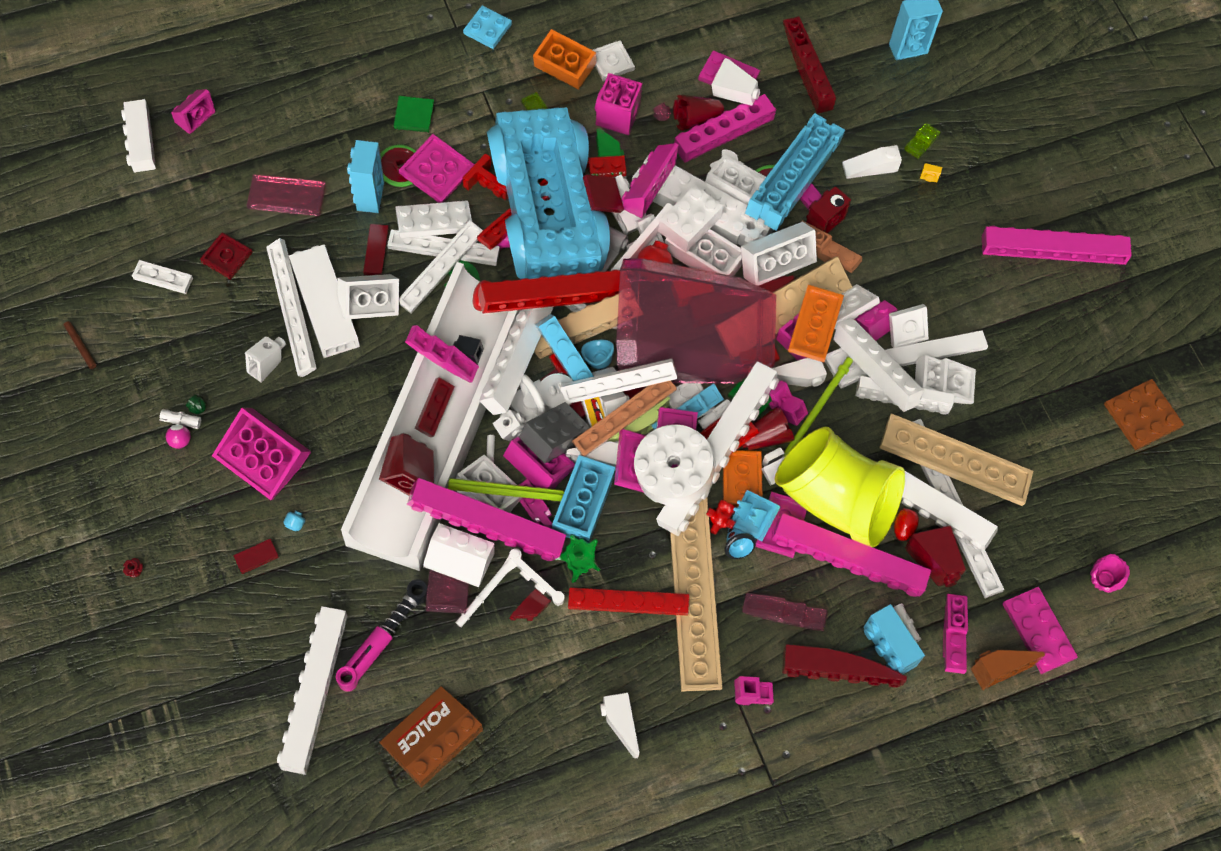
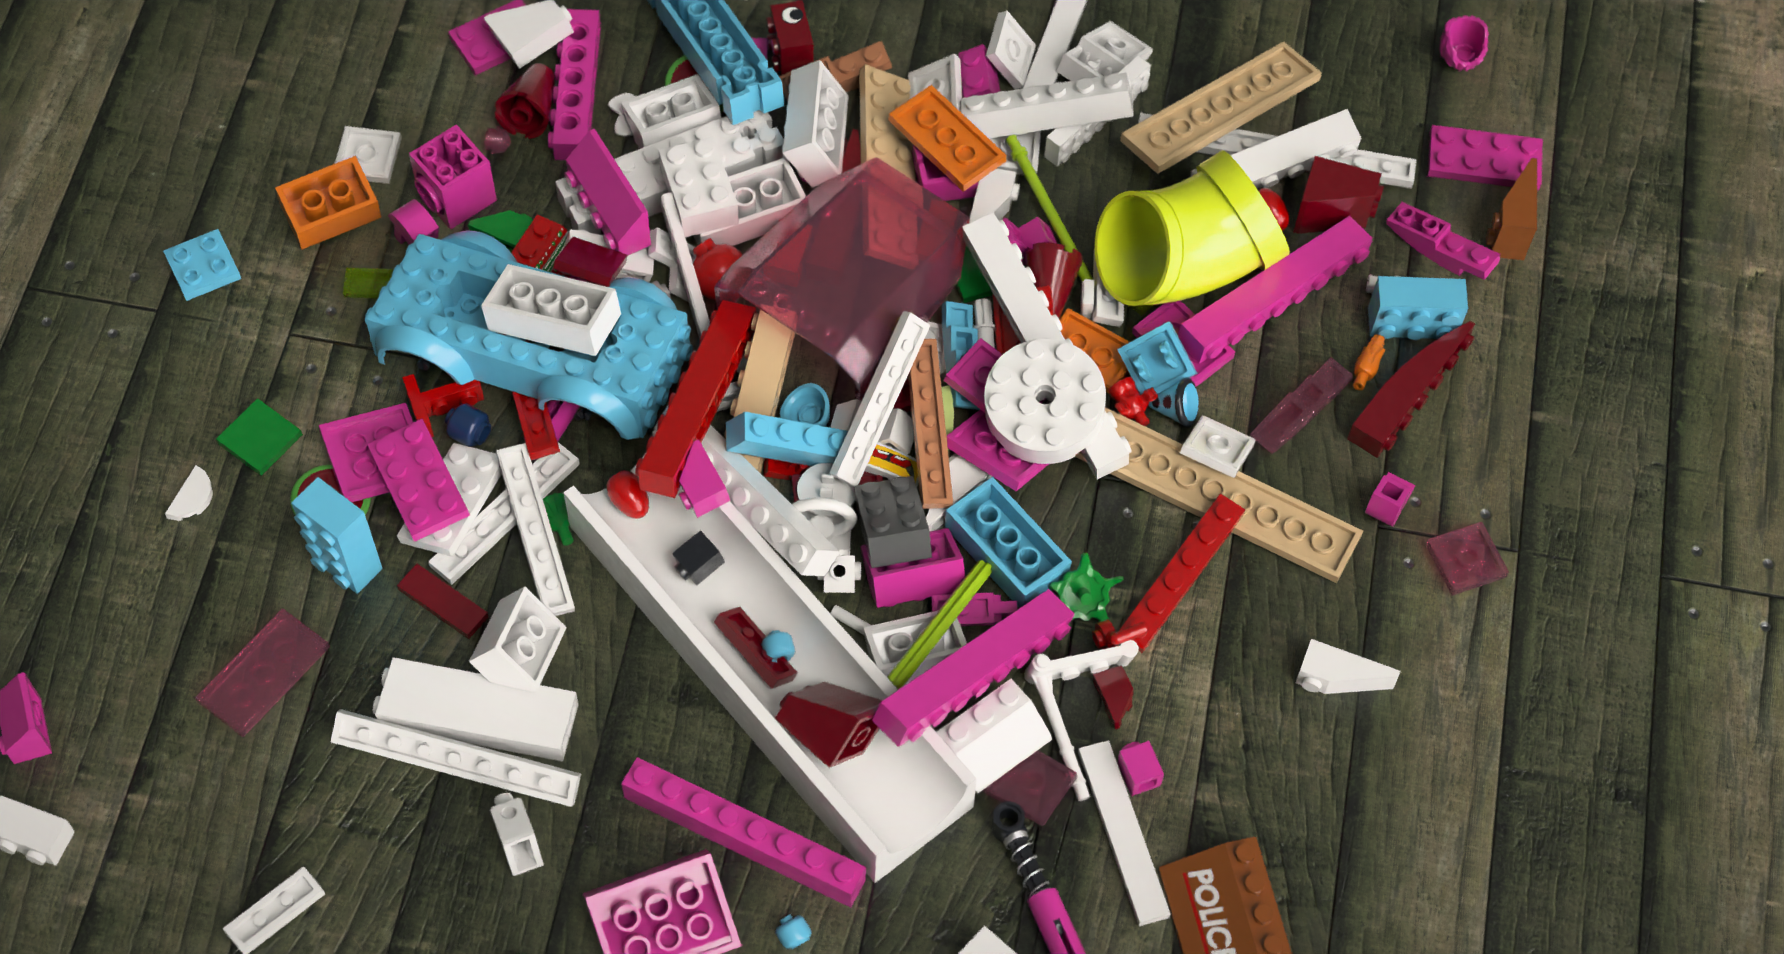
camera: 55 degrees left, 5 degrees down
dark red tile [200,232,253,280] -> none
dark pink slope [405,325,479,383] -> none
none -> white tile [165,465,213,521]
none -> dark pink plate [367,419,470,542]
none -> dark pink brick [388,199,439,245]
none -> dark blue head [445,403,491,447]
none -> white brick [481,264,621,356]
none -> dark pink brick [622,757,866,908]
none -> dark pink slope [679,439,730,518]
none -> medium azure piece [762,630,795,662]
none -> white tile [1078,740,1171,926]
none -> red plate [1092,619,1147,649]
none -> dark pink brick [1117,741,1164,796]
none -> white tile [1180,415,1256,478]
none -> orange piece [1353,334,1385,391]
none -> clear pink plate [1426,522,1509,596]

